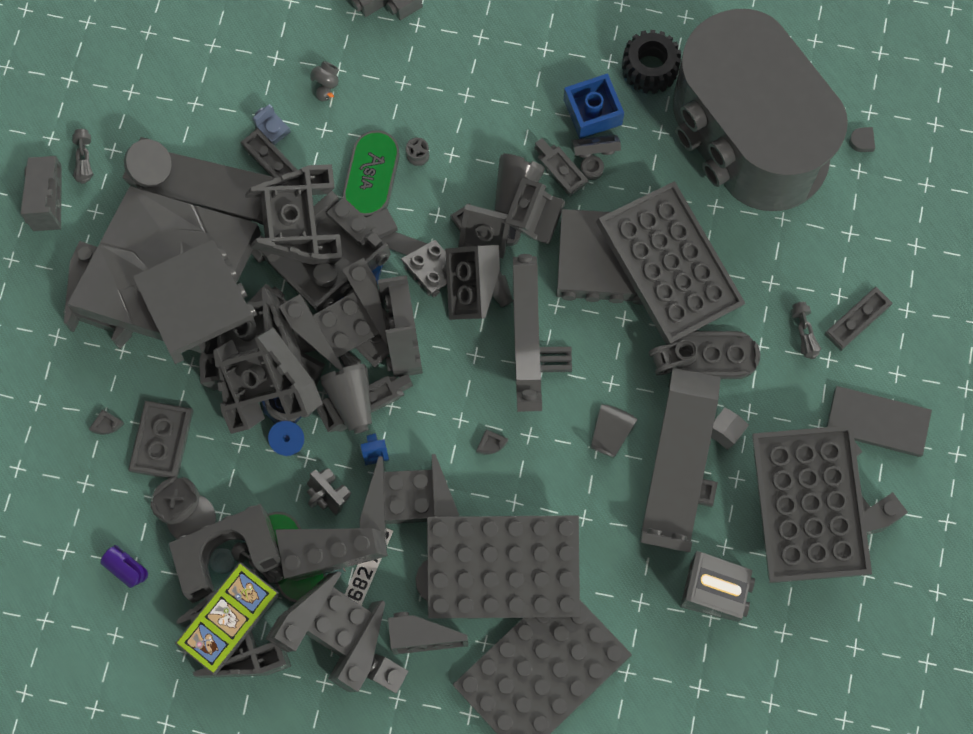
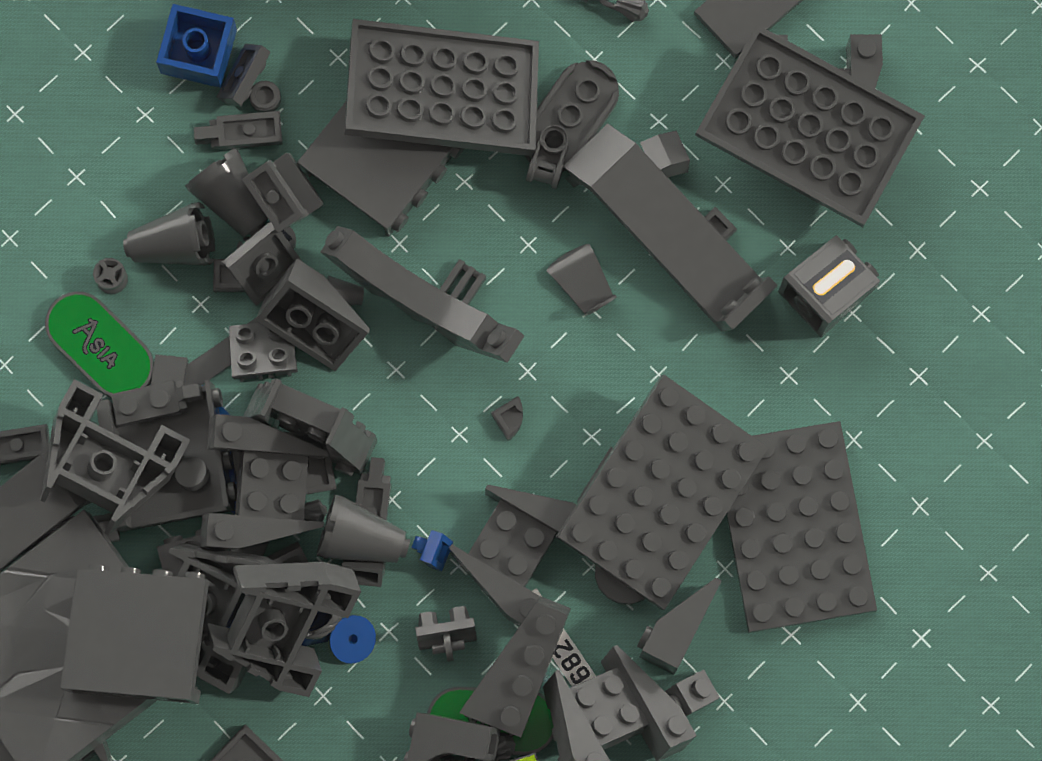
camera: 60 degrees left, 5 degrees up
none -> dark grey cone [123,202,215,266]

